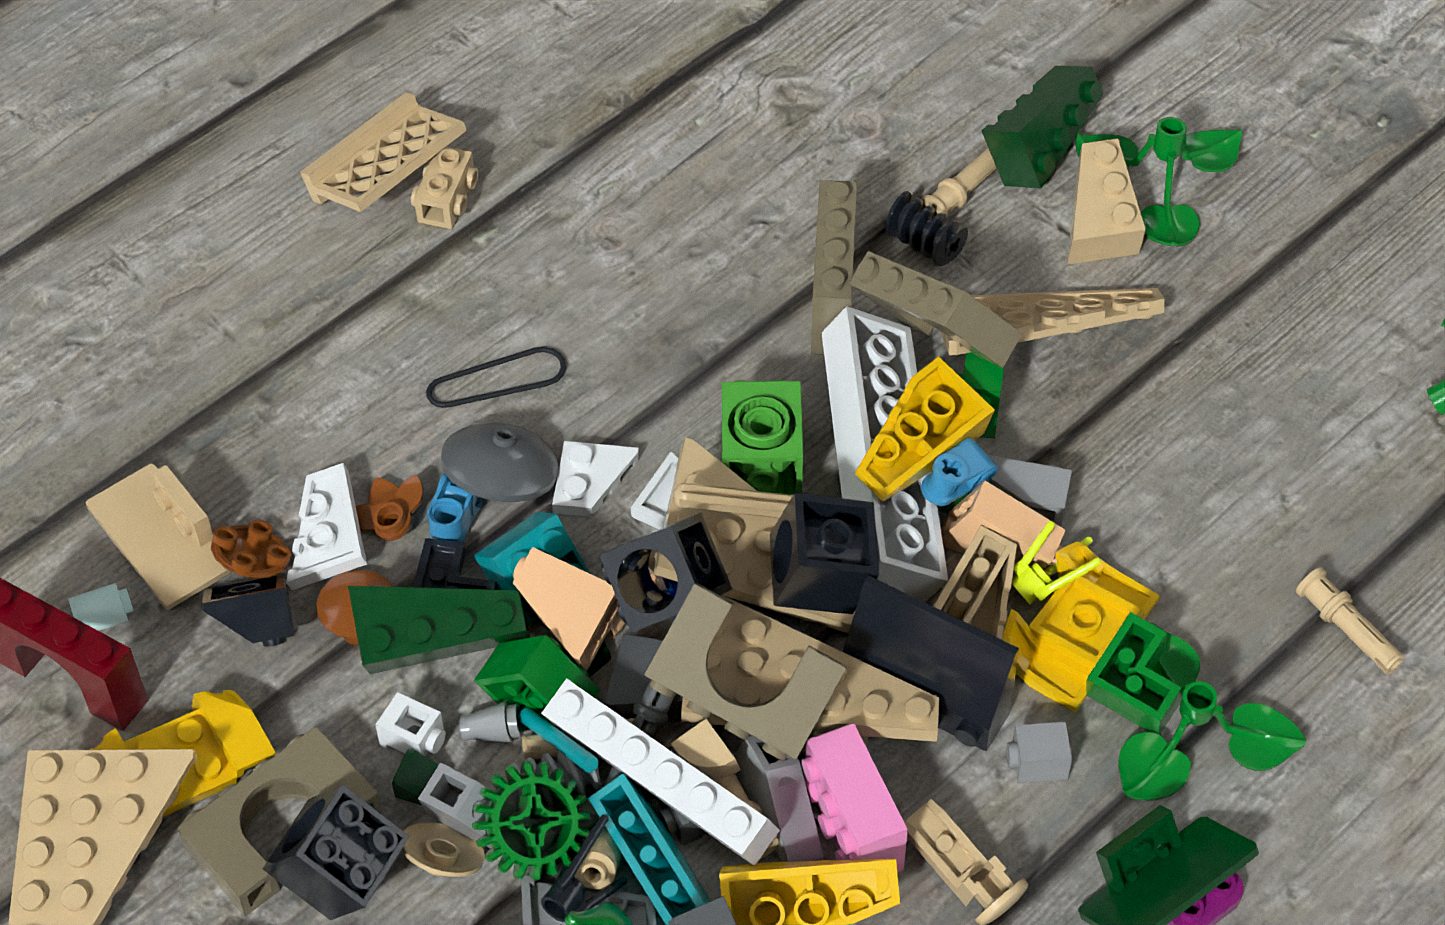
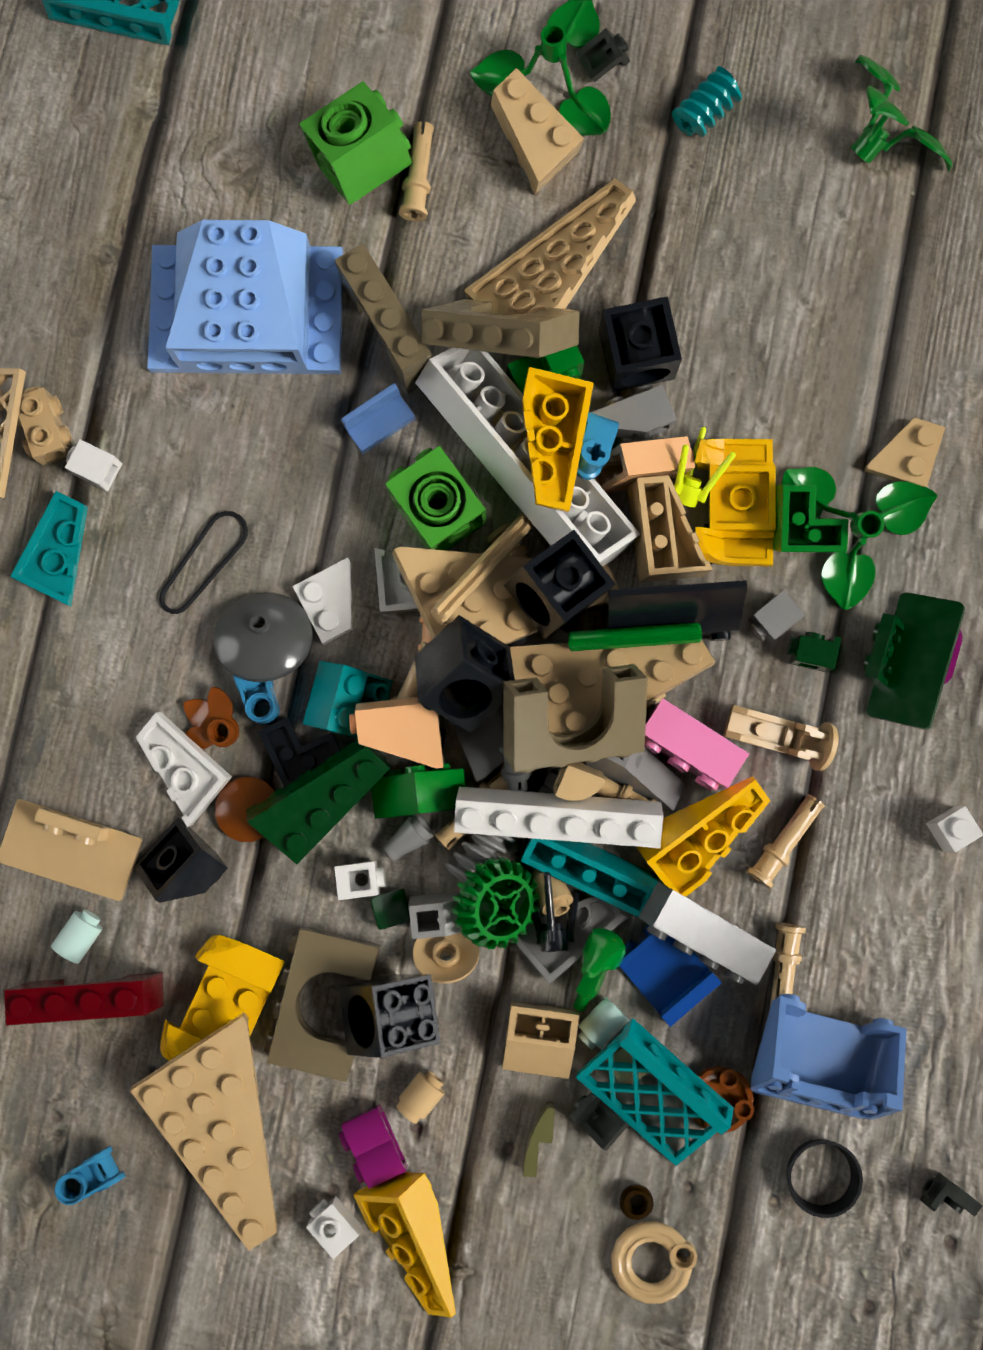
camera: 30 degrees left, 30 degrees up
dark orange dish [211,520,292,578] -> none
teal bar [519,708,598,773] -> none
black piece [886,191,968,266] -> none
dark green wedge [981,65,1103,188] -> none
tan pin [1295,567,1405,675] -> none
none -> teal wing [10,491,88,607]
none -> white brick [65,439,122,492]
none -> light blue wedge [148,220,344,374]
none -> bright green brick [299,81,412,206]
none -> medium blue panel [341,383,415,454]
none -> green axle [568,623,702,651]
none -> pearl dark grey bracket [576,28,631,82]
none -> black brick [599,296,682,392]
none -> teal piece [672,66,742,137]
none -> dark green brick [787,632,842,673]
none -> tan wing [864,417,945,487]

